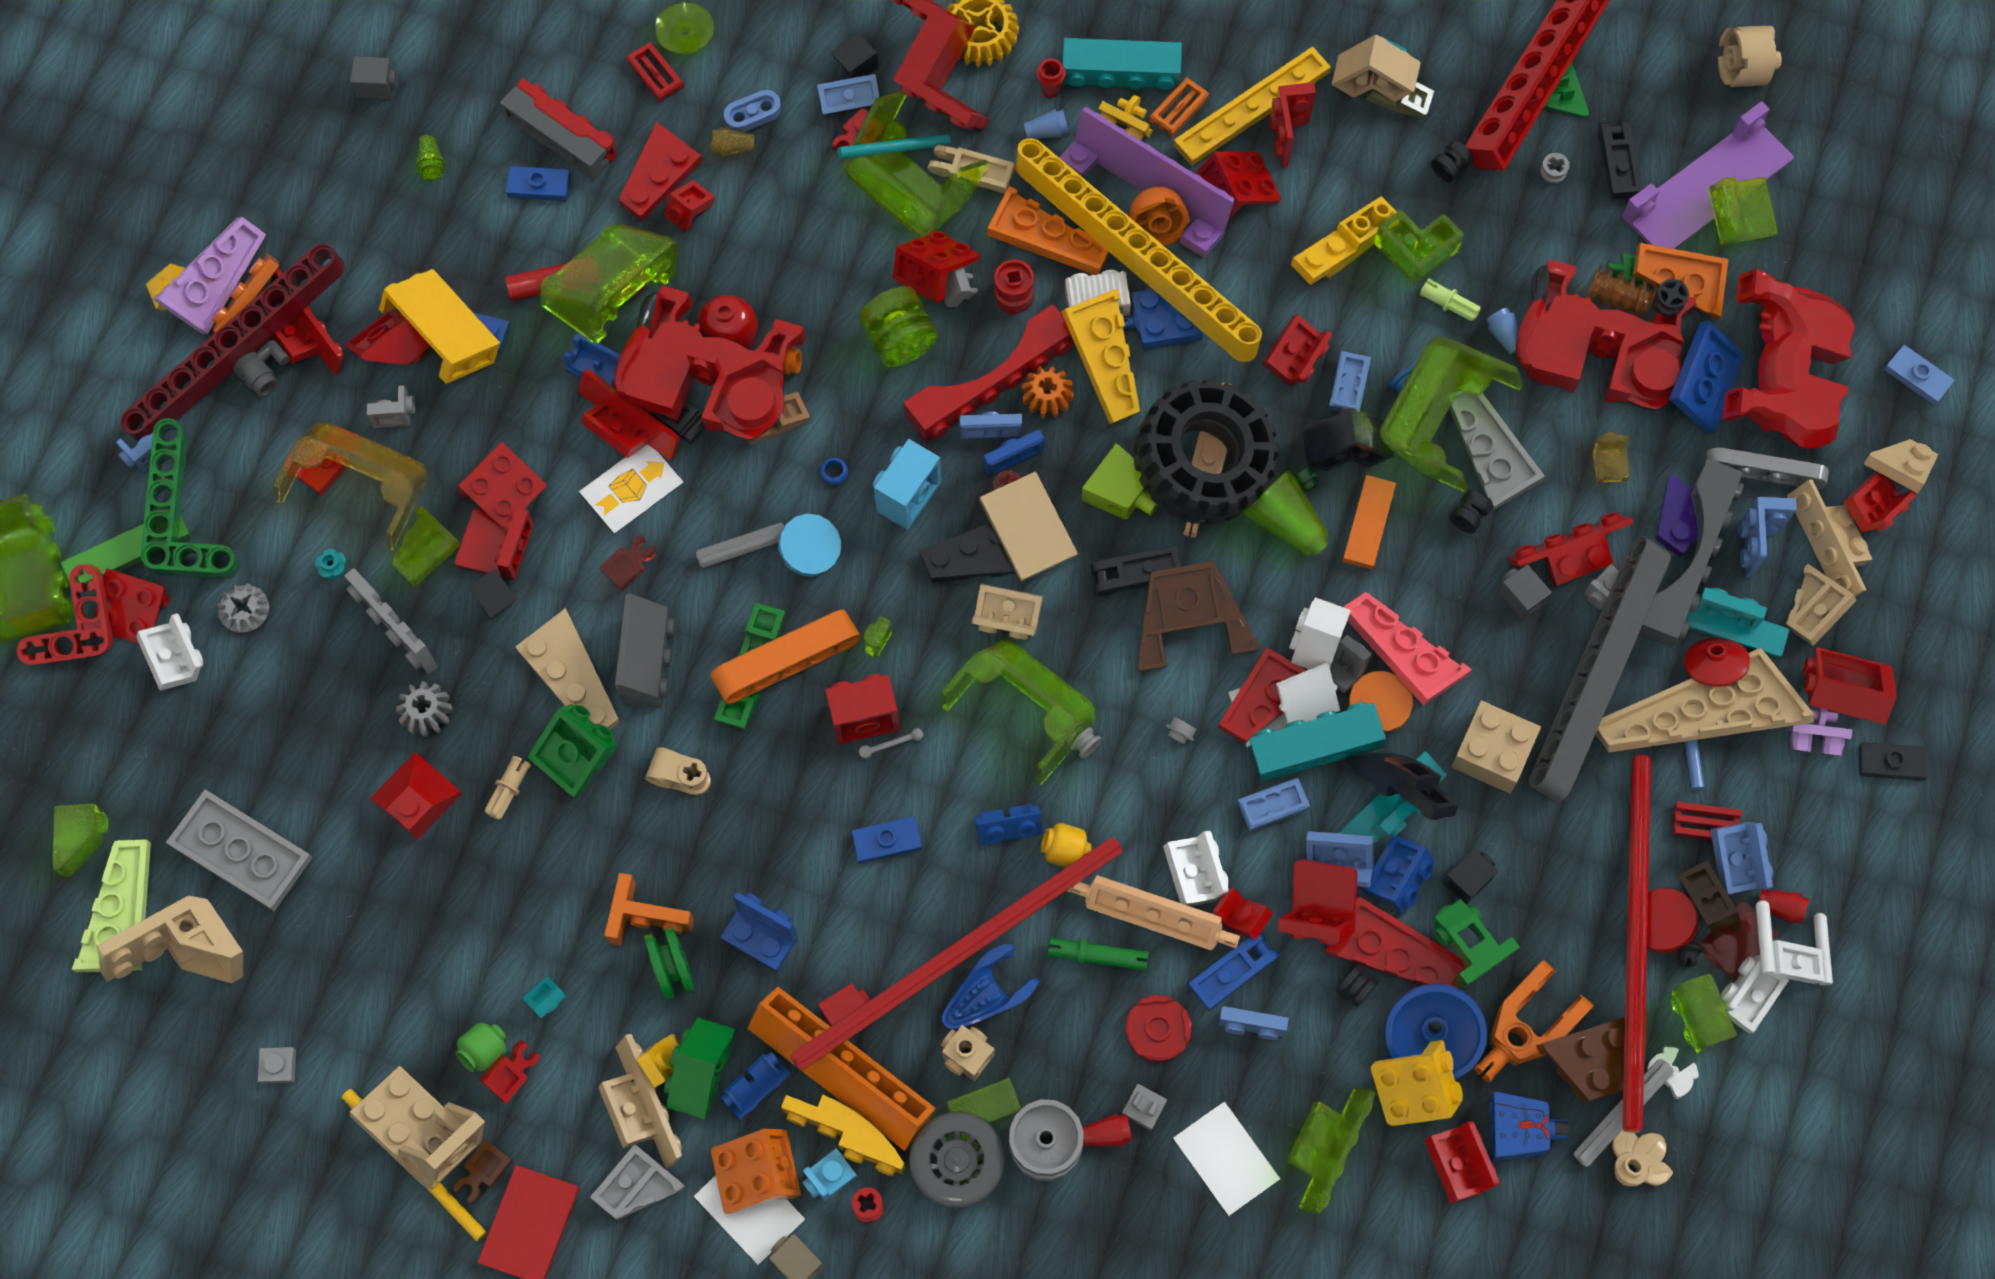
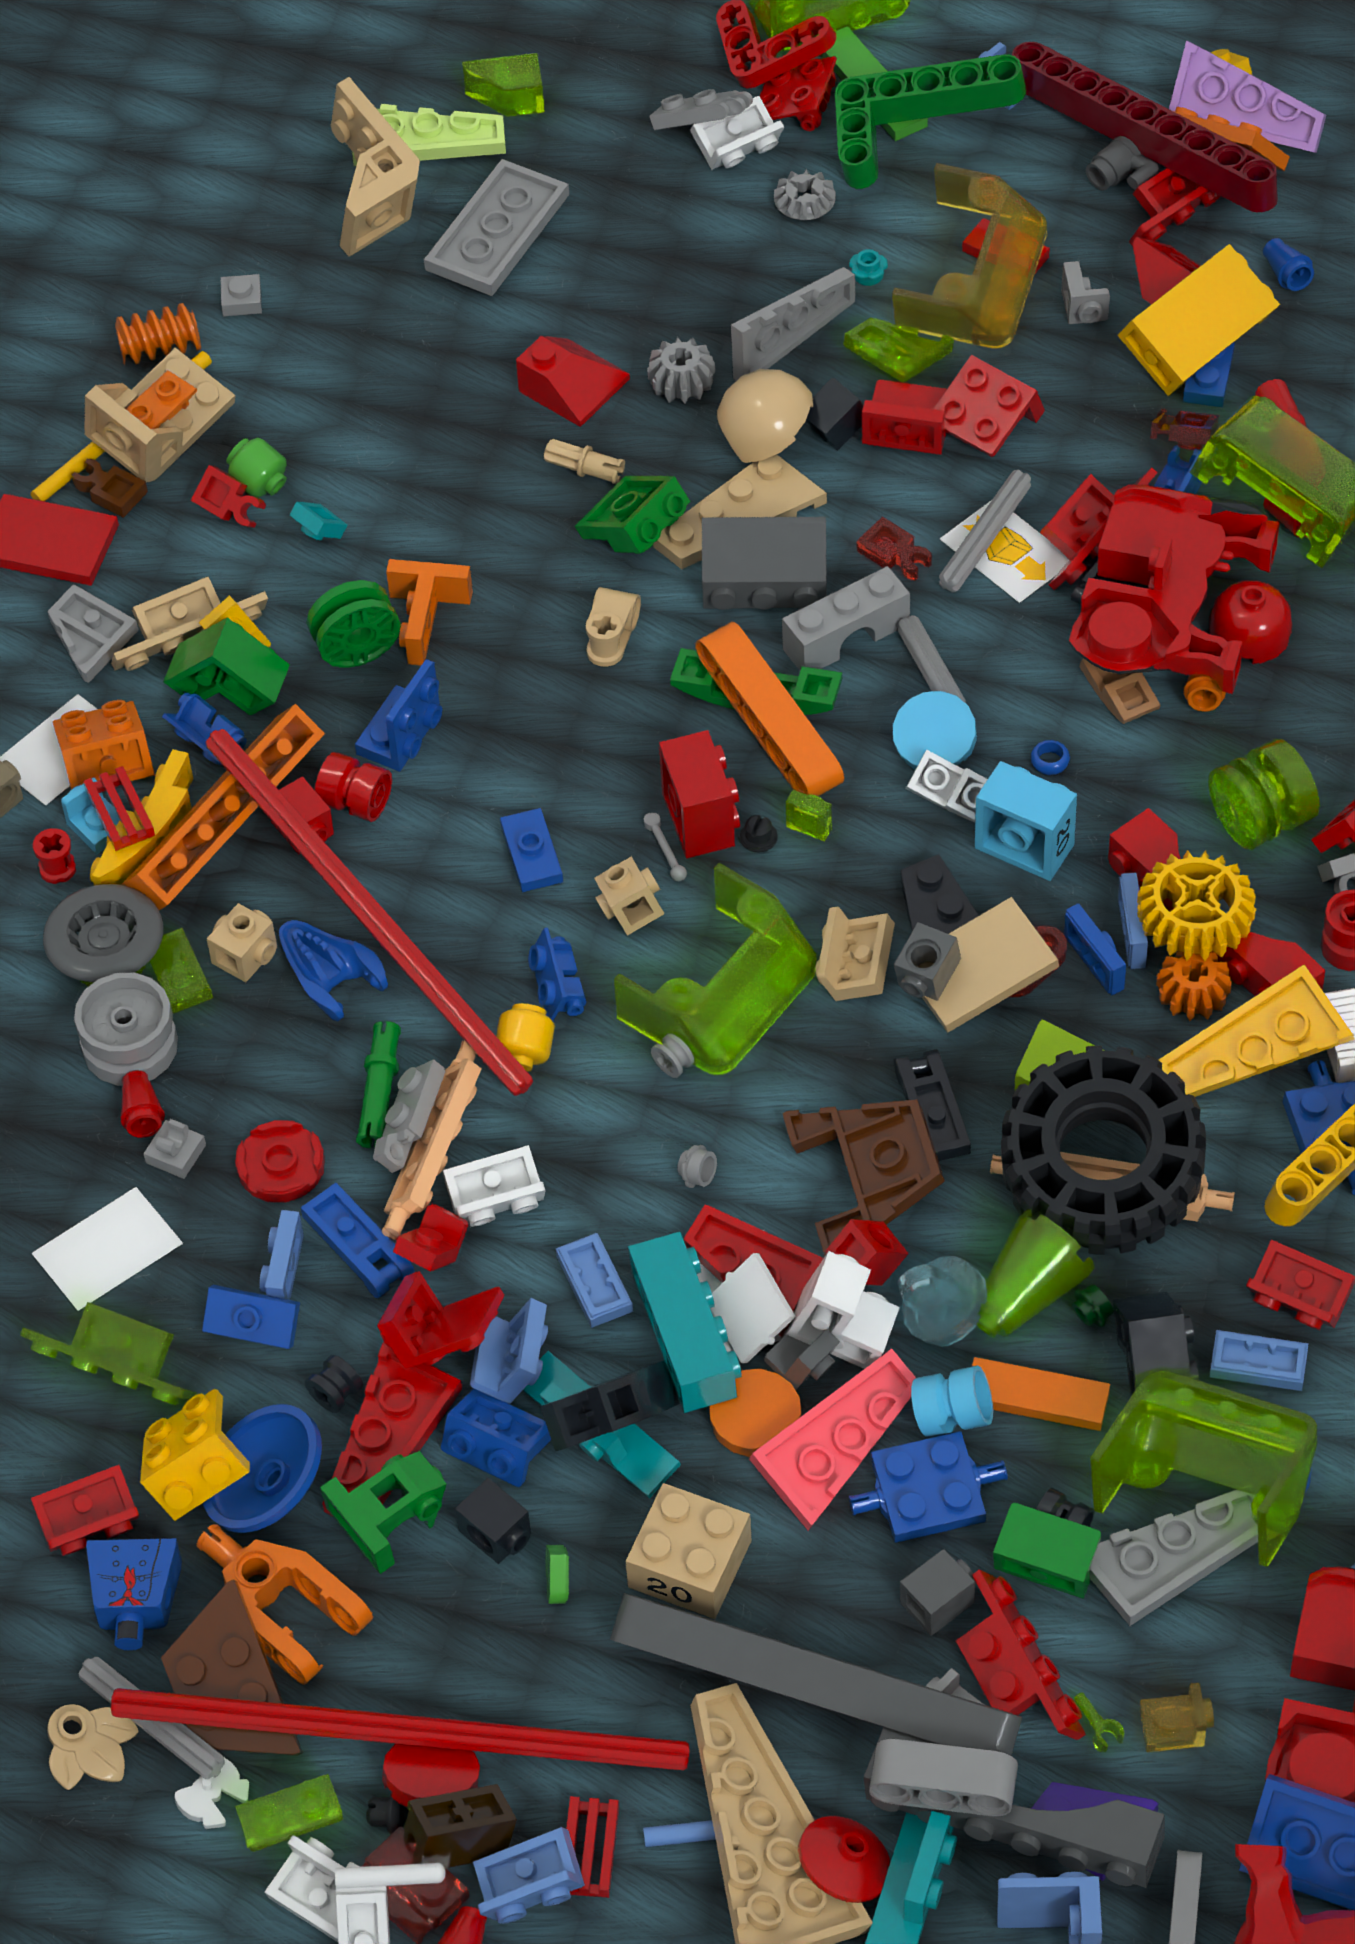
camera: 90 degrees right, 15 degrees down
none -> red tile [83,766,155,851]
none -> orange piece [115,303,201,366]
none -> orange hinge [126,370,197,429]
none -> blue plate [202,1285,300,1349]
none -> red wheel [315,752,392,822]
none -> light grey hinge [373,1059,445,1173]
none -> bright green tile [545,1545,569,1604]
none -> tan brick [594,856,664,936]
none -> light grey hinge [650,89,753,130]
none -> tan cylinder [717,369,813,463]
none -> black piece [740,815,778,853]
none -> light grey arch [782,566,910,670]
none -> red brick [824,1219,909,1286]
none -> blue plate [848,1431,1008,1543]
none -> light grey beam [869,1739,1018,1816]
none -> dark grey brick [894,922,961,1001]
none -> clear light blue tile [897,1256,987,1346]
none -> white slope [905,750,988,823]
none -> medium azure wheel [911,1365,993,1438]
none -> light grey axle [939,470,1031,593]
none -> green panel [993,1503,1101,1599]
none -> clear neon green hand [1074,1692,1125,1752]
none -> yellow gear [1137,850,1256,961]
none -> clear red plate [1150,409,1219,450]
none -> blue cone [1263,238,1314,291]

